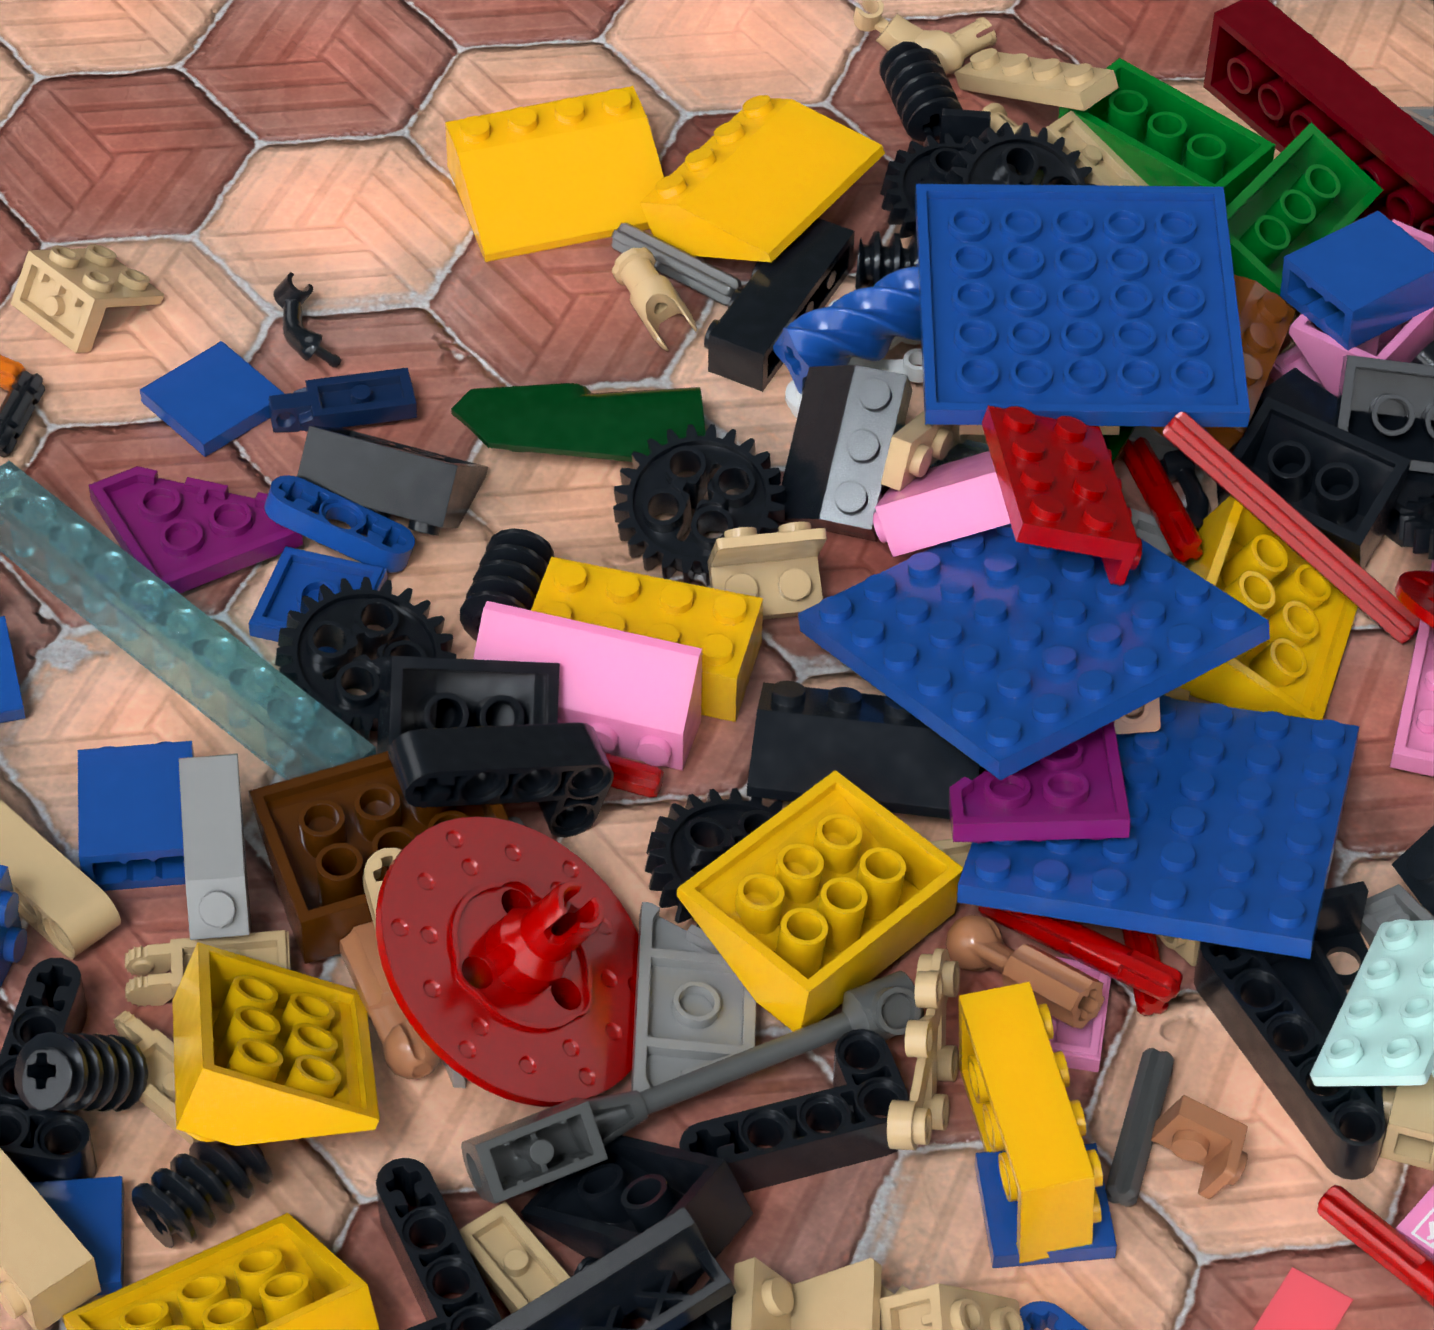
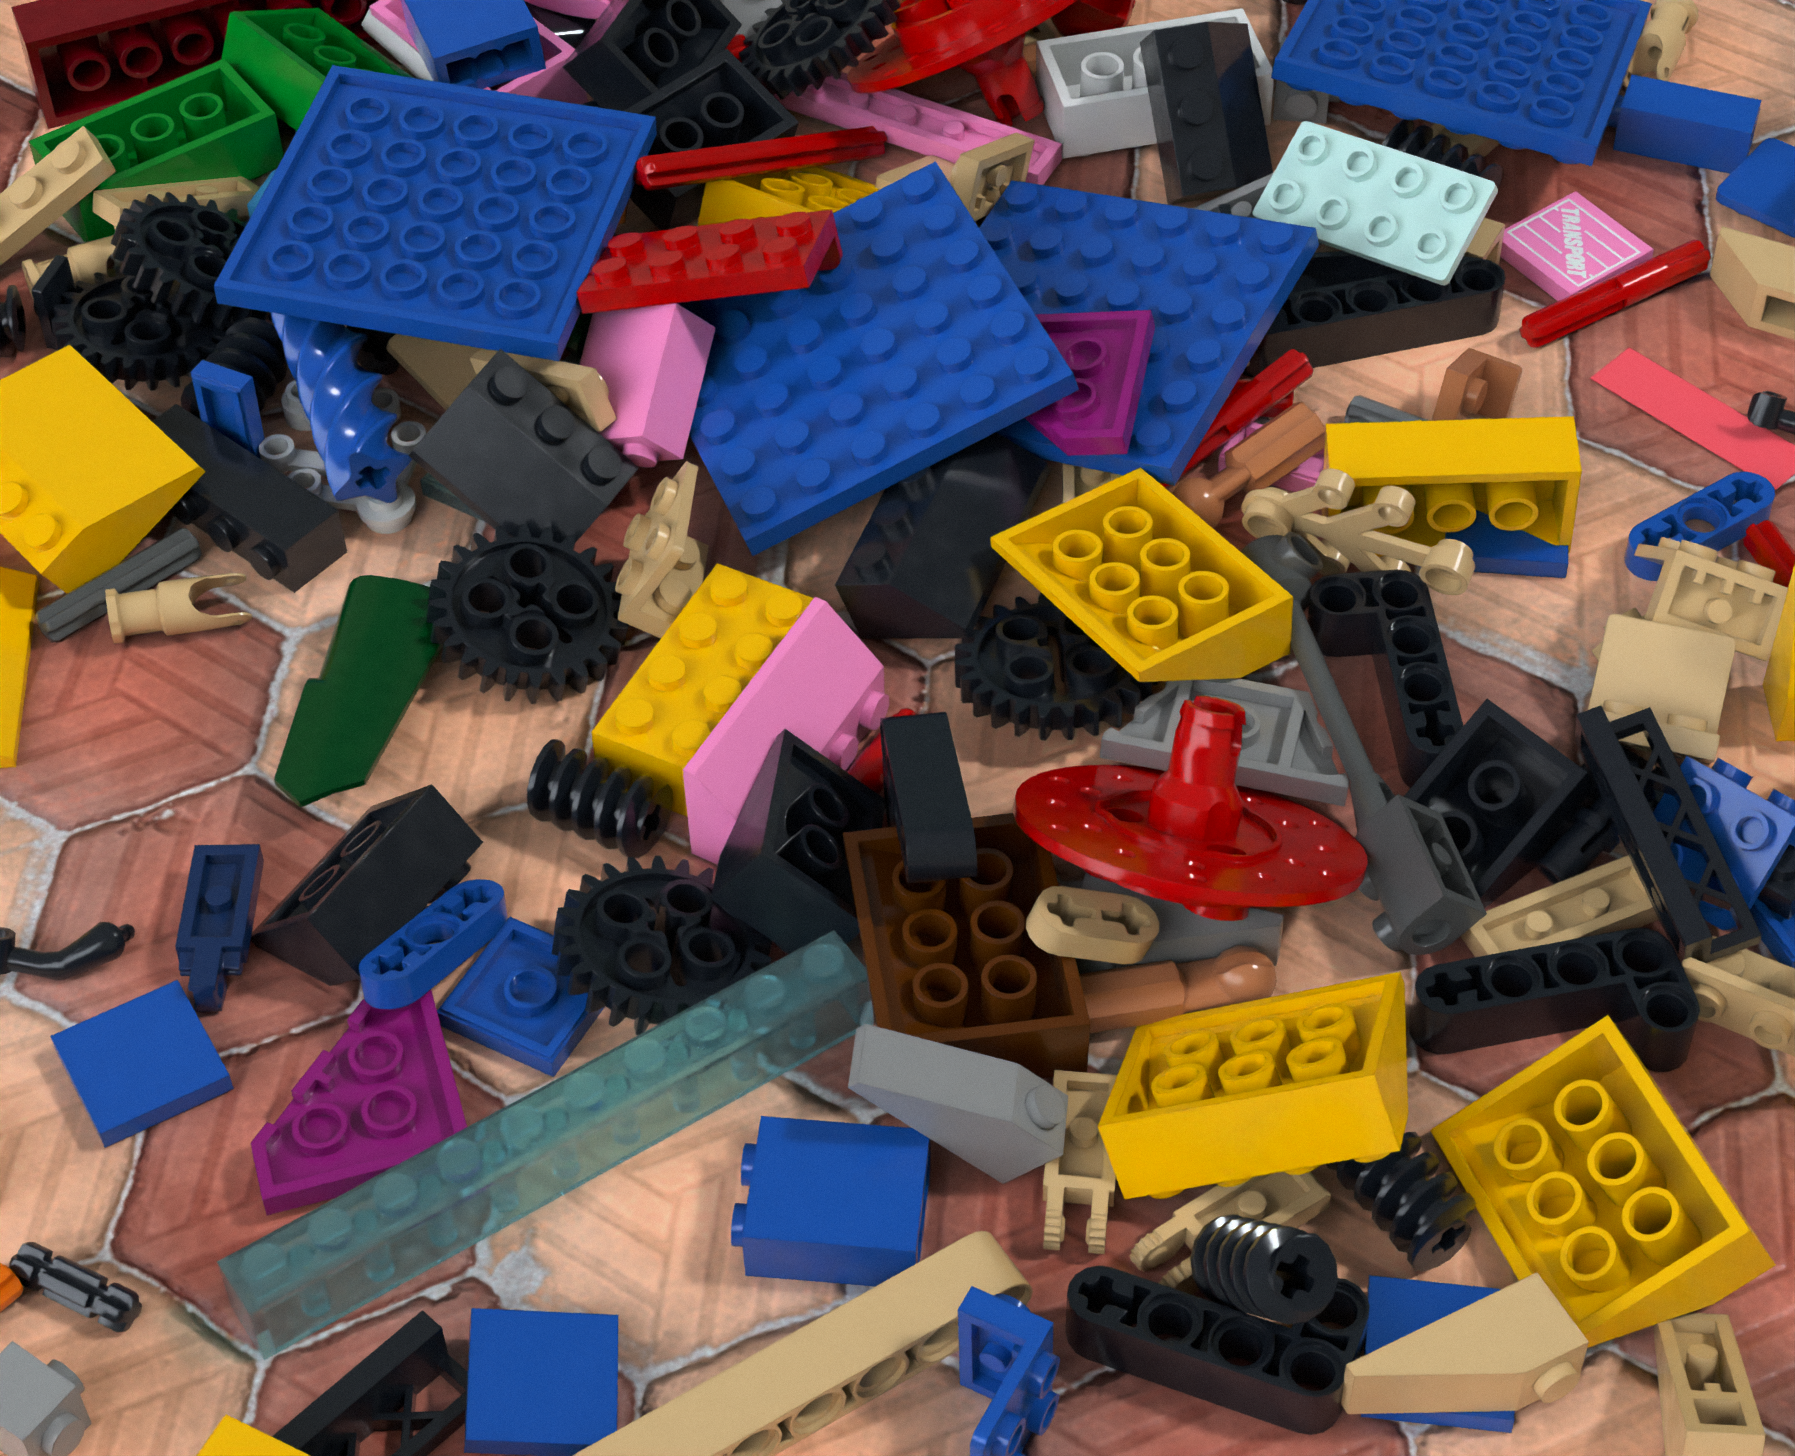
camera: 75 degrees left, 0 degrees up
none -> blue tile [191,360,265,459]
none -> tan bracket [875,132,1035,221]

